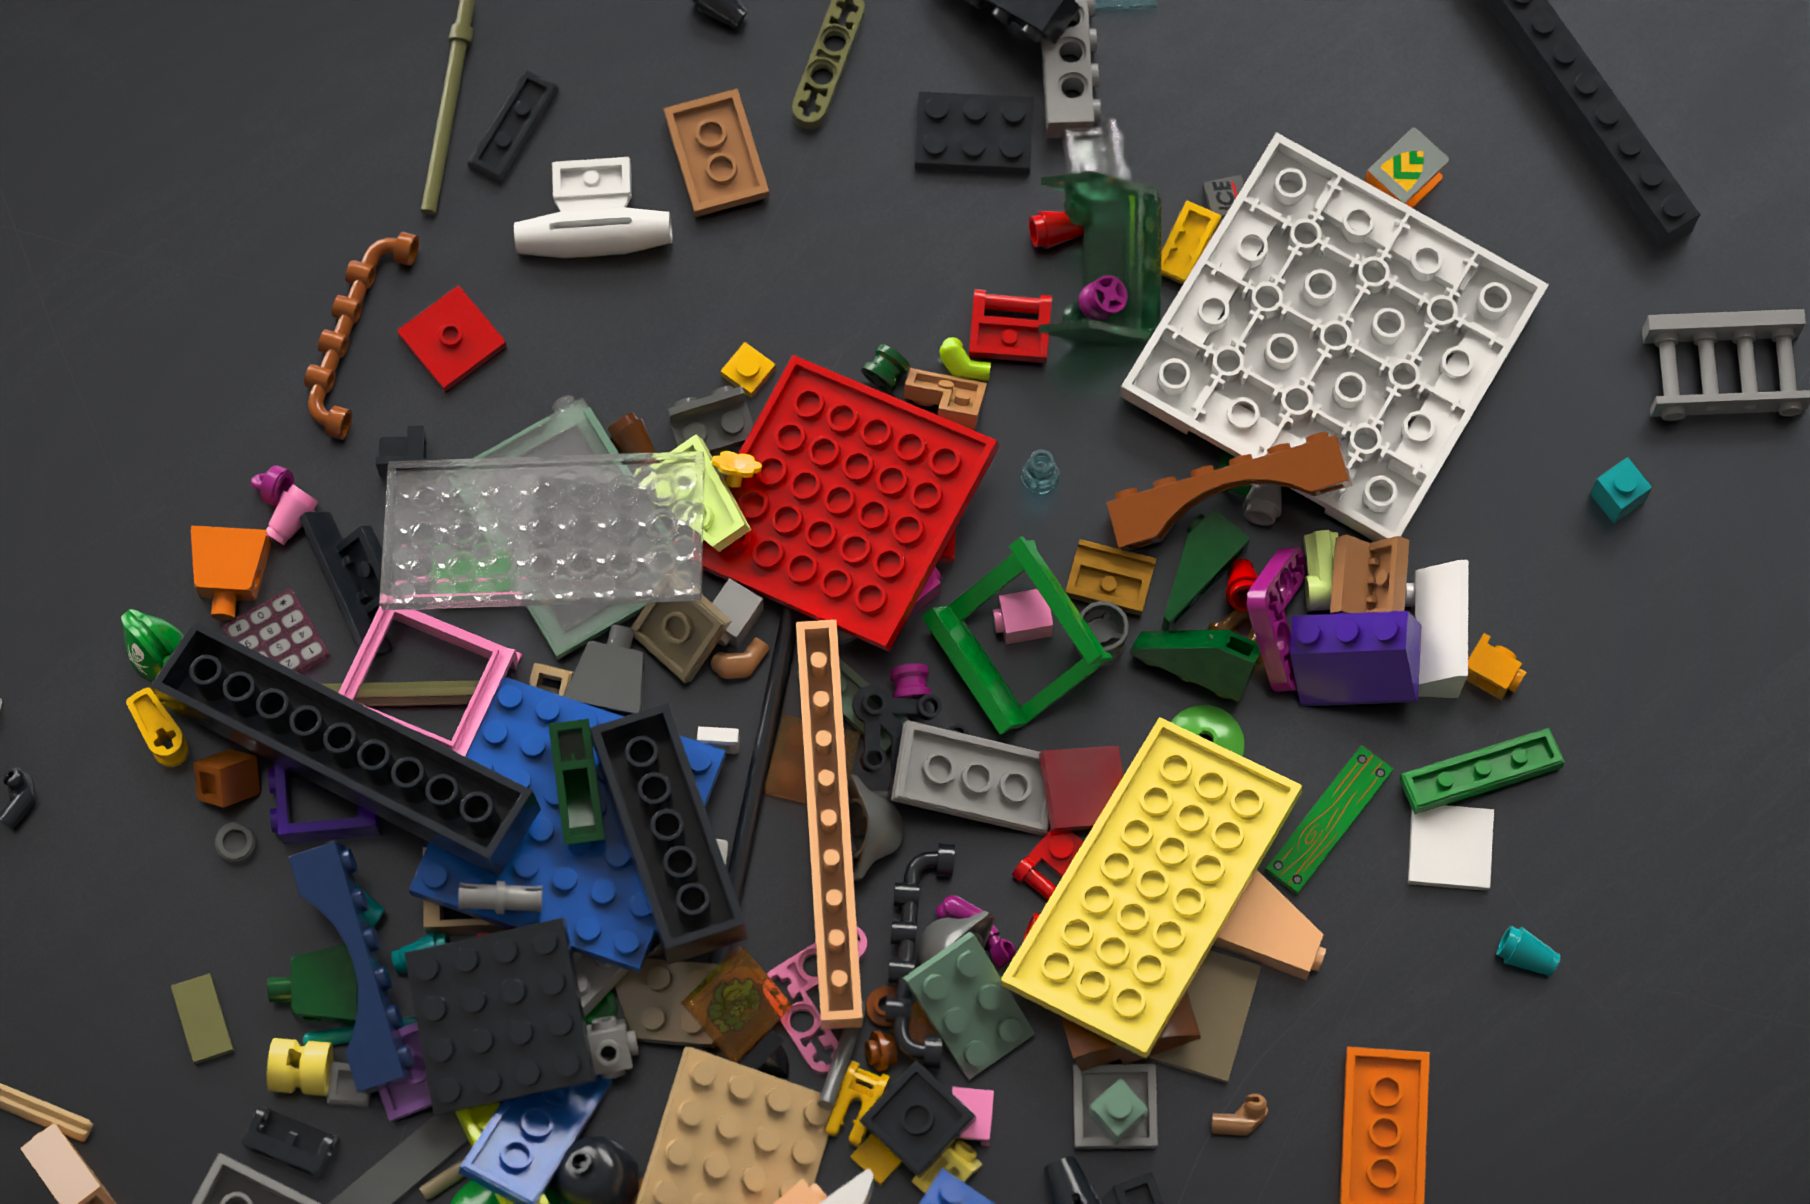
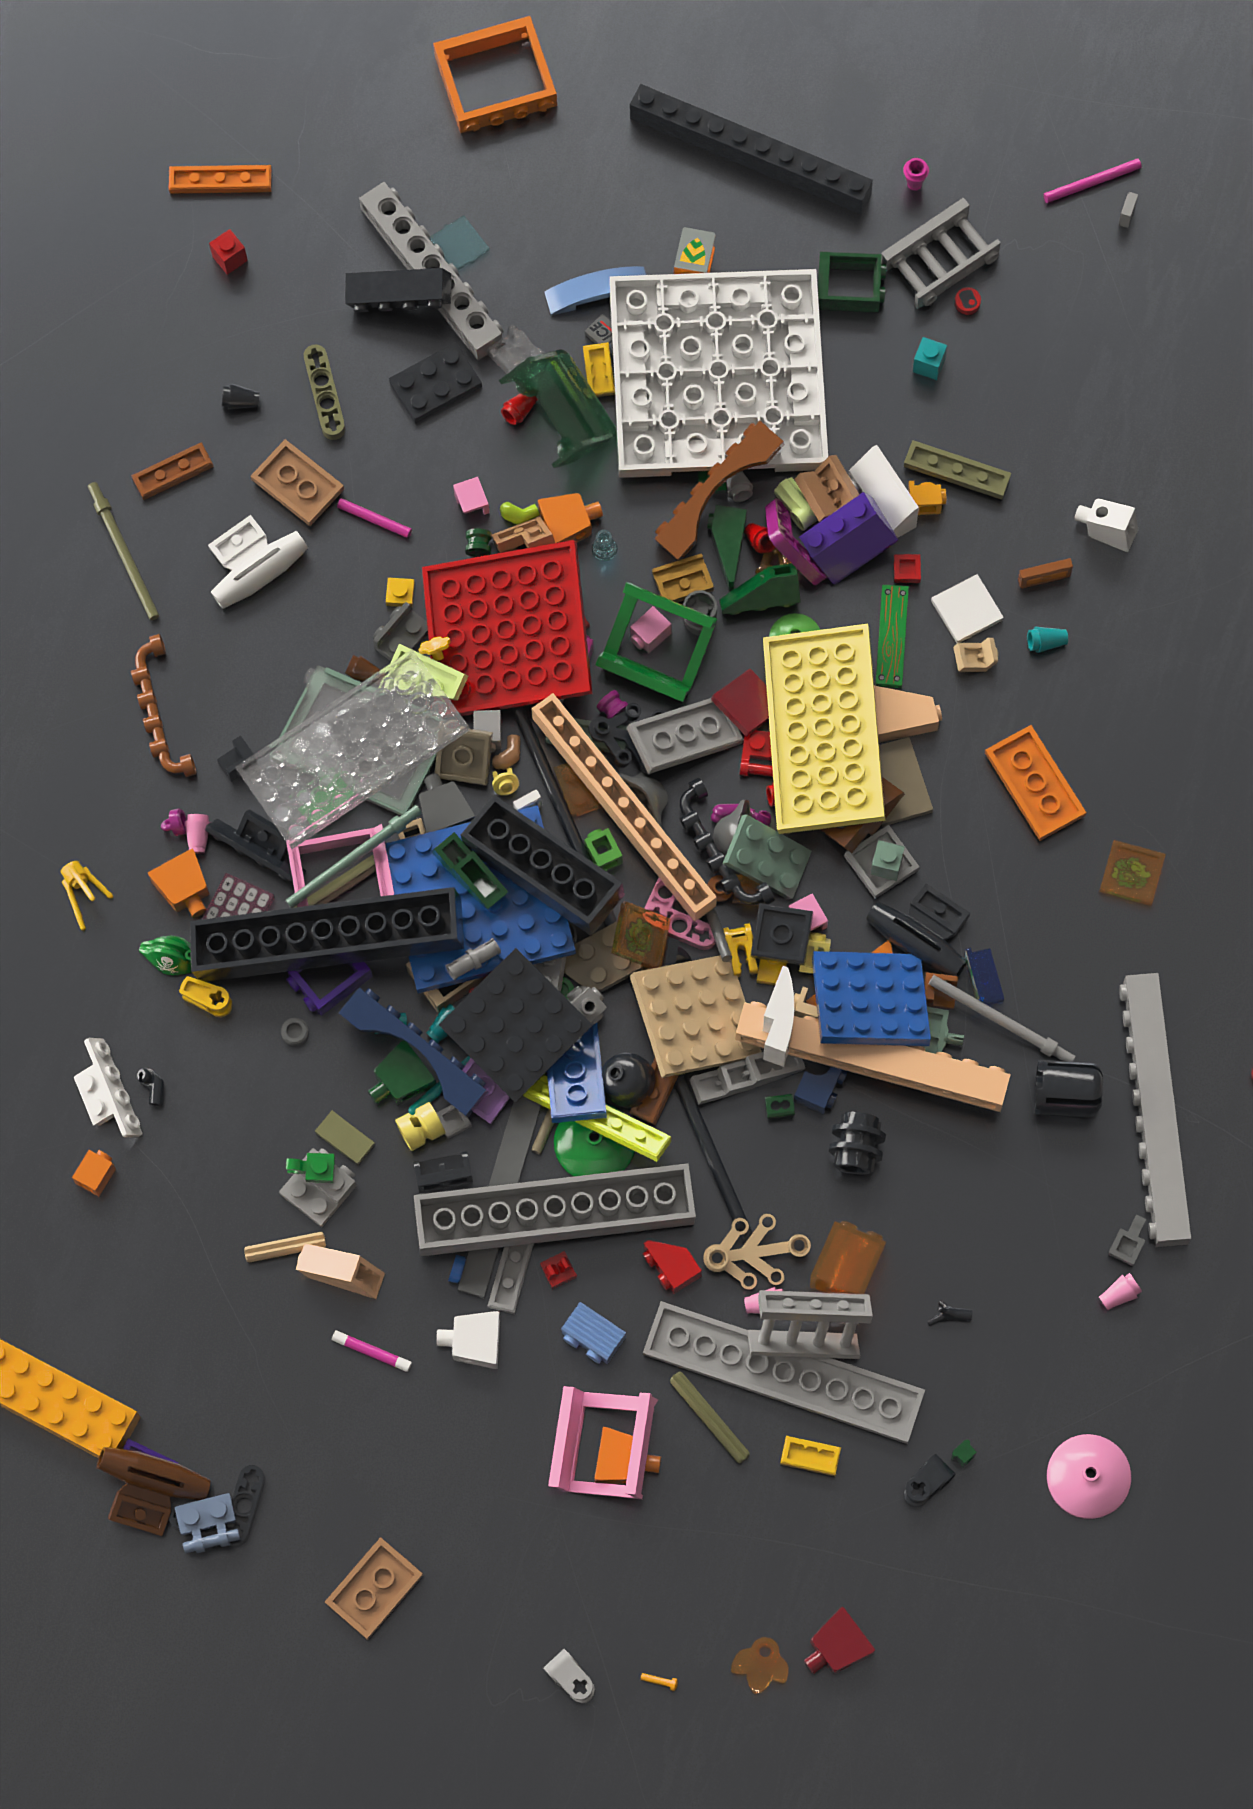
camera: 30 degrees left, 0 degrees up
dark orange panel [193,749,260,808] -> none
red plate [397,285,507,392] -> none
black tile [467,69,559,184] -> none
dark orange plate [864,1030,897,1072] -> none
red plate [969,289,1052,363] -> none
magenta wheel [1079,275,1128,321] -> none
medium nougat arm [1211,1093,1268,1136] -> none
green tile [1399,728,1565,815] -> none
none -> yellow plant [61,861,113,930]
none -> dark orange tile [131,442,214,500]
none -> light grey plate [279,1148,357,1227]
none -> sand green bar [286,805,422,908]
none -> green plate [286,1153,335,1183]
none -> dark pink bar [337,498,412,538]
none -> bright pink panel [453,477,489,515]
none -> light yellow plate [492,767,519,795]
none -> orange torso [538,493,603,543]
none -> medium blue slope [545,266,646,316]
none -> bright green brick [584,828,623,871]
none -> dark green window [818,252,886,312]
none -> red plate [894,554,921,583]
none -> dark pink cone [903,158,929,190]
none -> olive plate [903,440,1011,500]
none -> tan bracket [953,638,998,672]
none -> red tile [955,287,981,315]
none -> dark orange tile [1018,558,1073,588]
none -> white torso [1075,499,1138,552]

